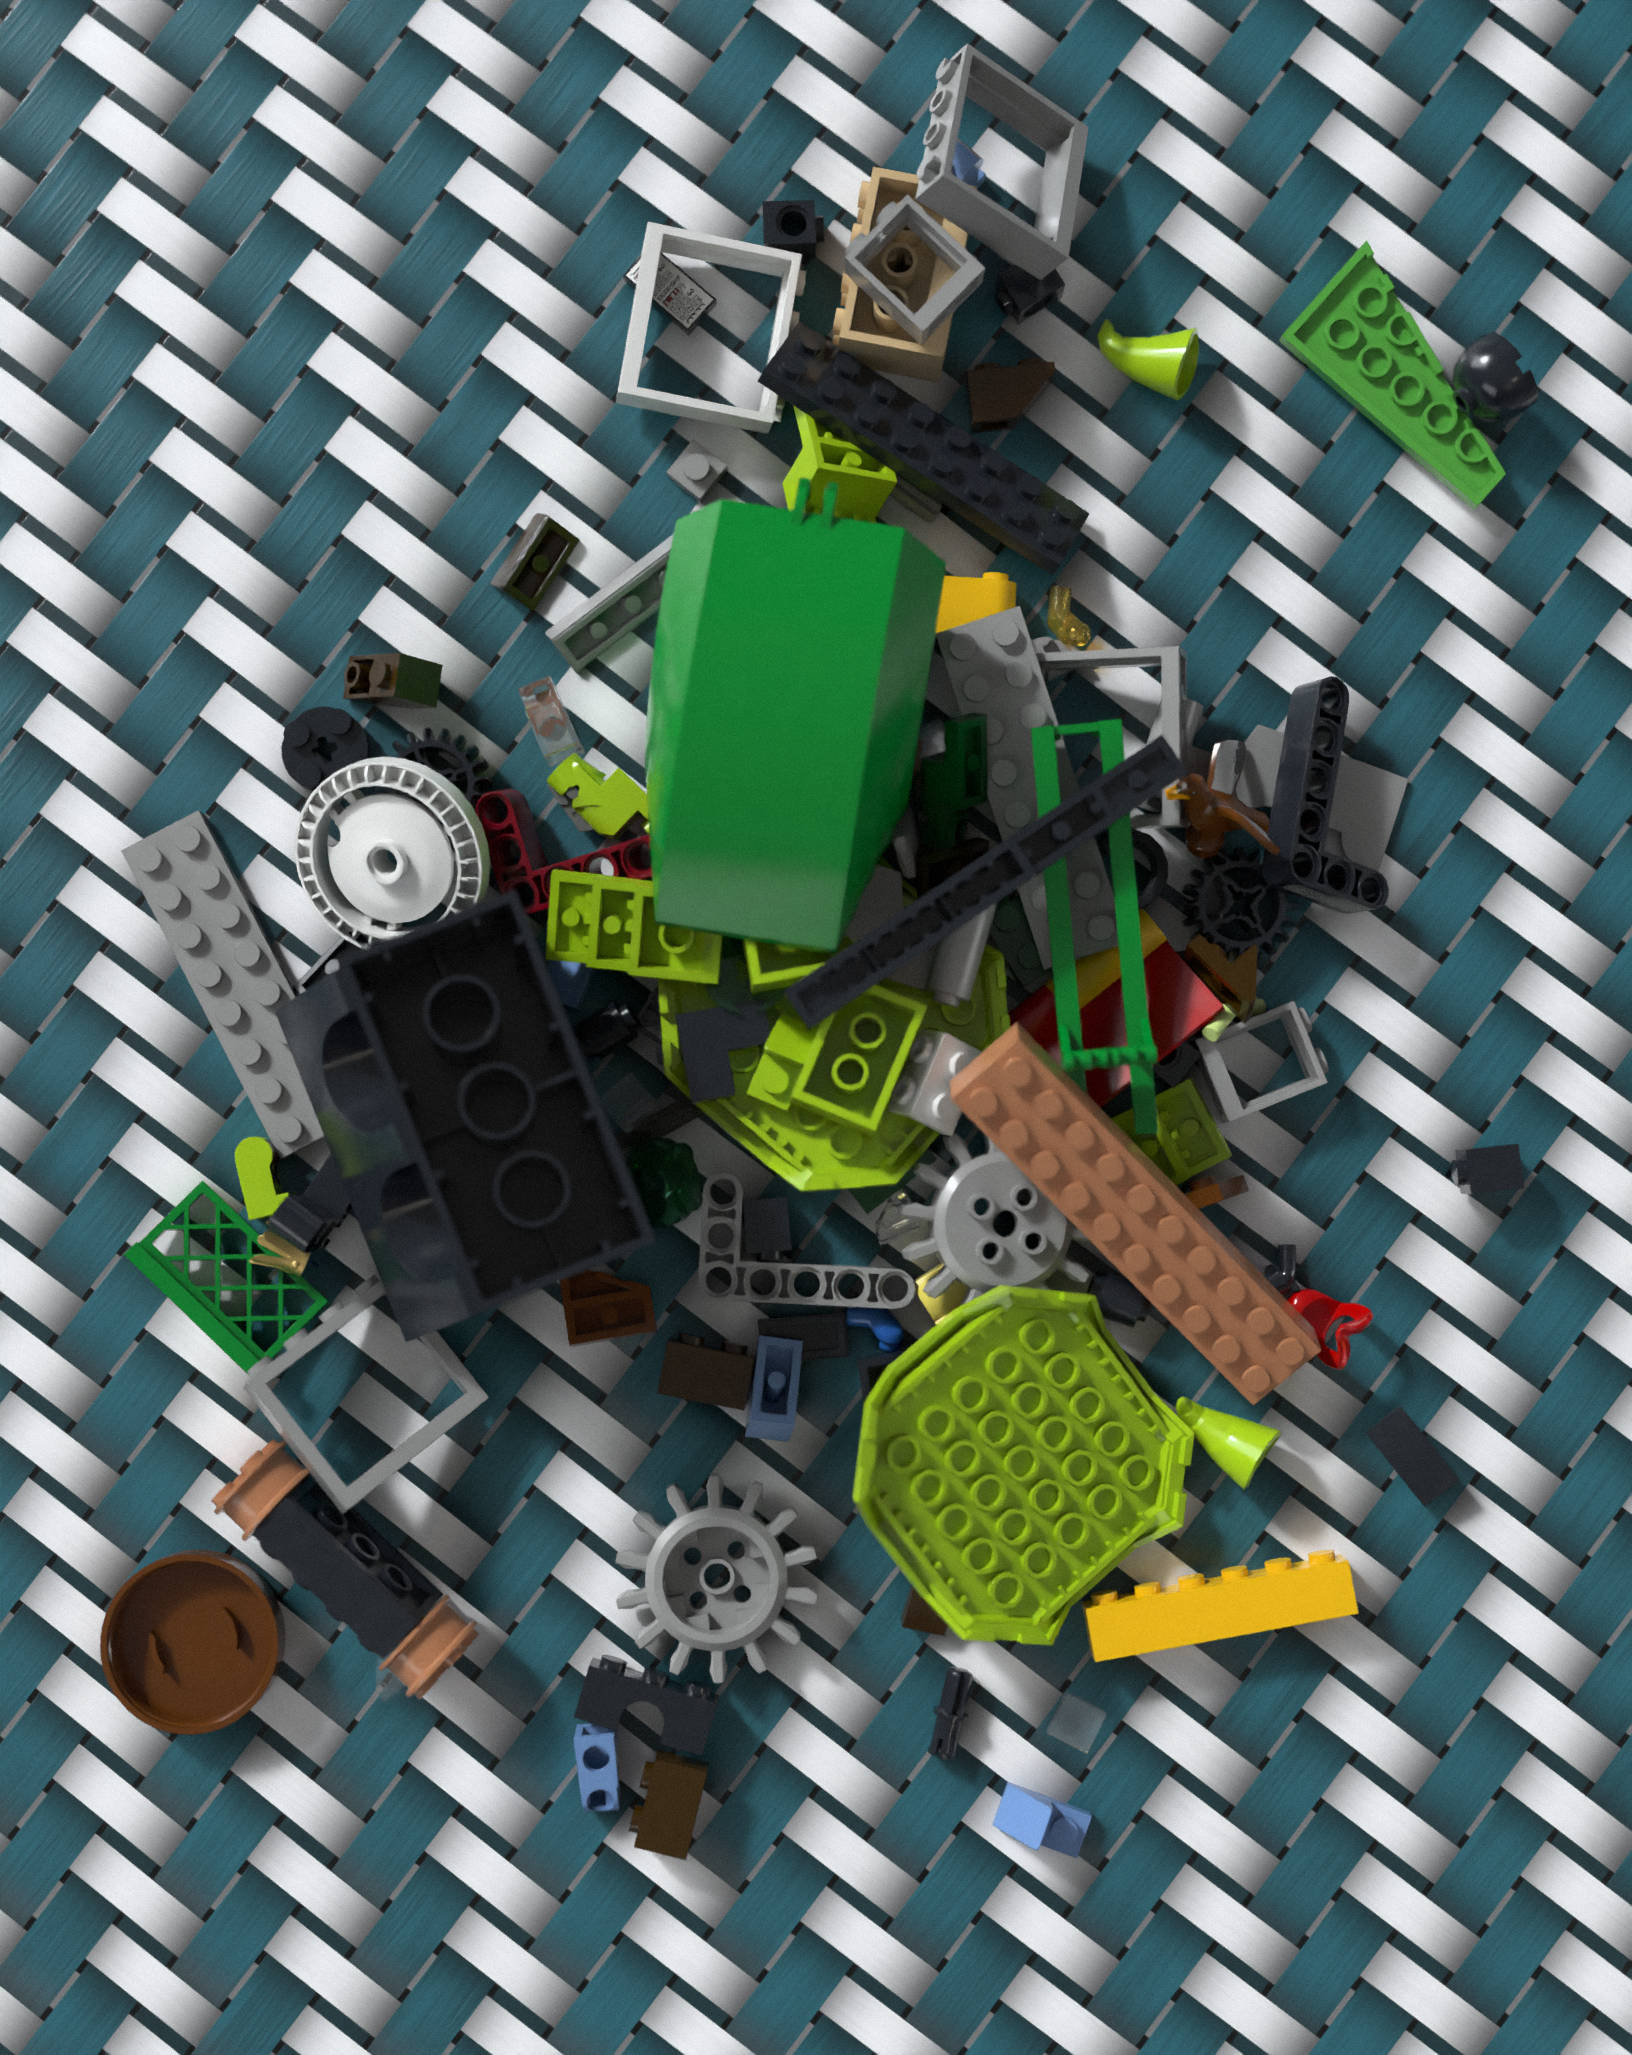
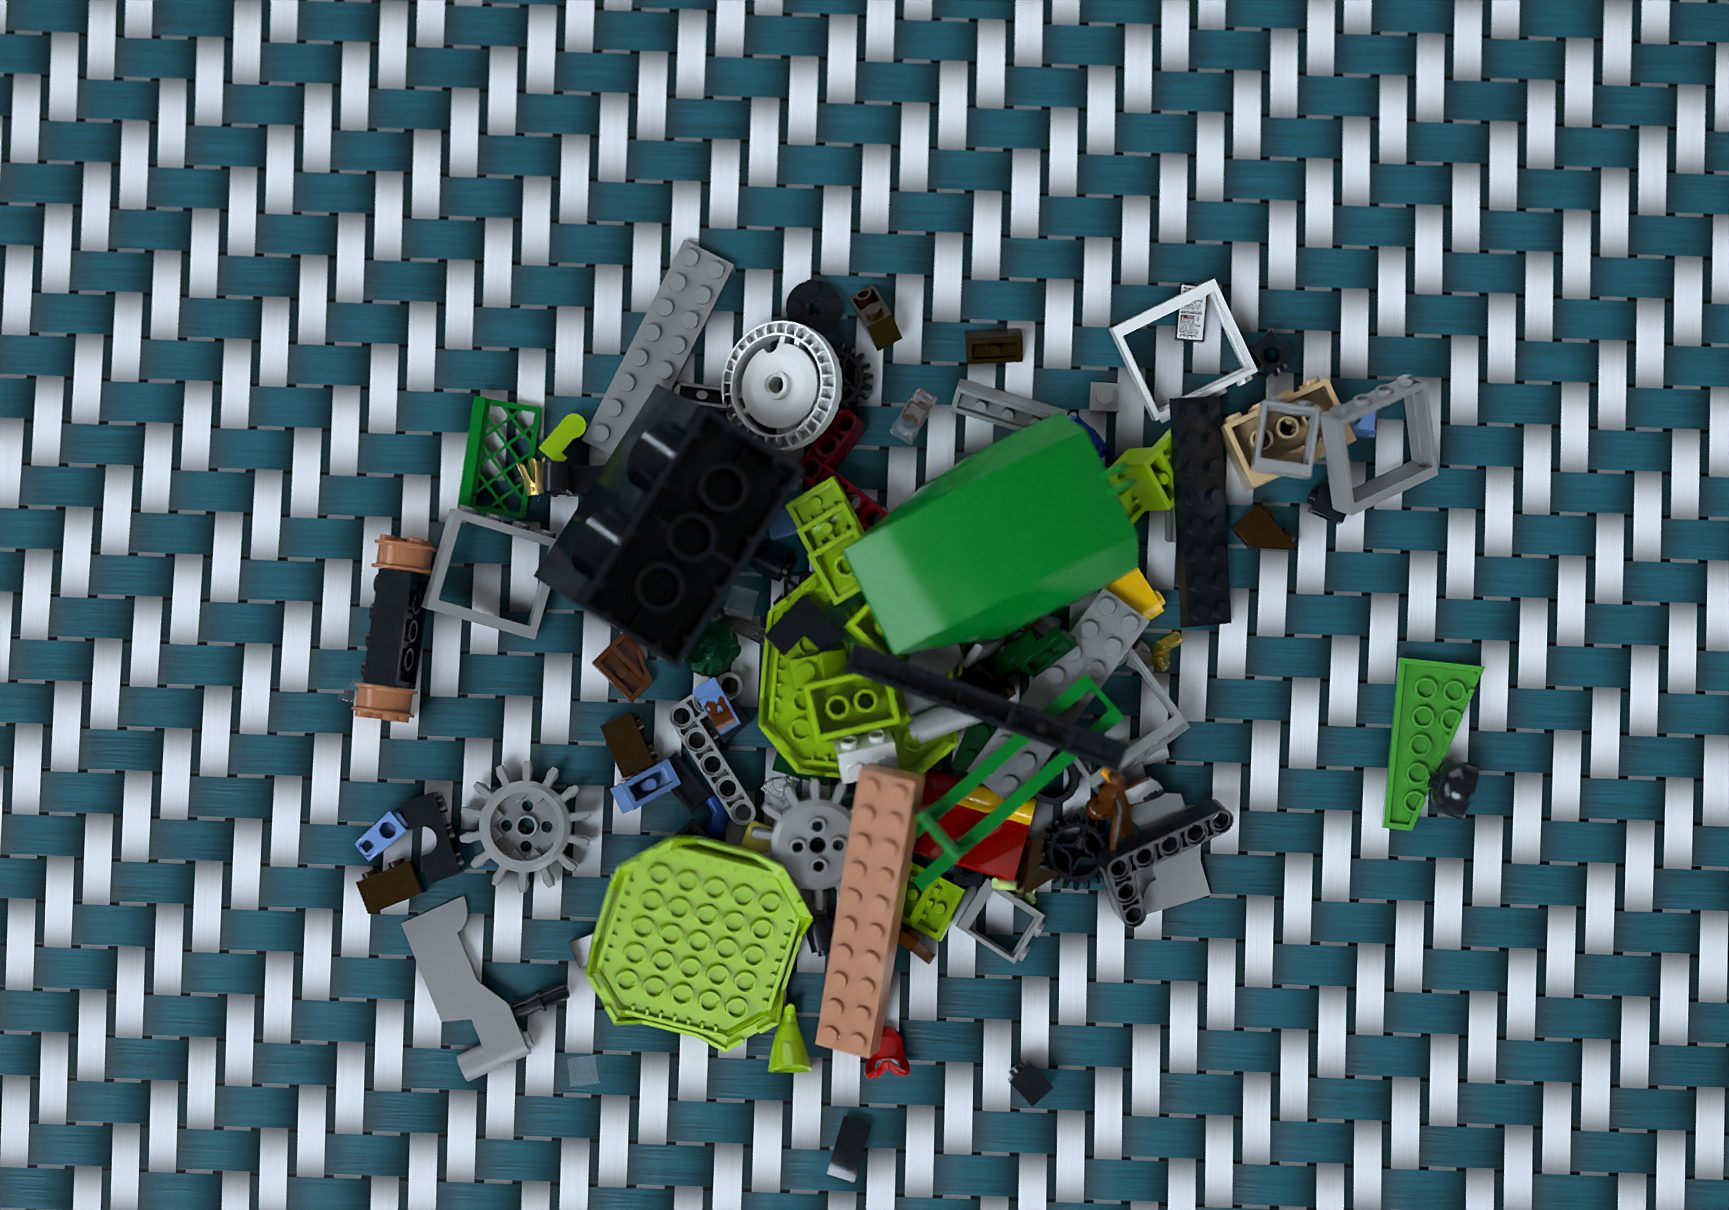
camera: 55 degrees right, 0 degrees up
reddish brown piece [100,1549,285,1735] -> none
lime plate [547,752,649,840] -> none
medium blue slope [992,1781,1092,1858] -> none
yellow brick [1081,1550,1359,1662] -> none
lime hat [1097,319,1199,401] -> none
black piece [1263,1244,1301,1295] -> none
none -> light grey door [401,896,534,1082]
none -> leg [692,677,741,735]

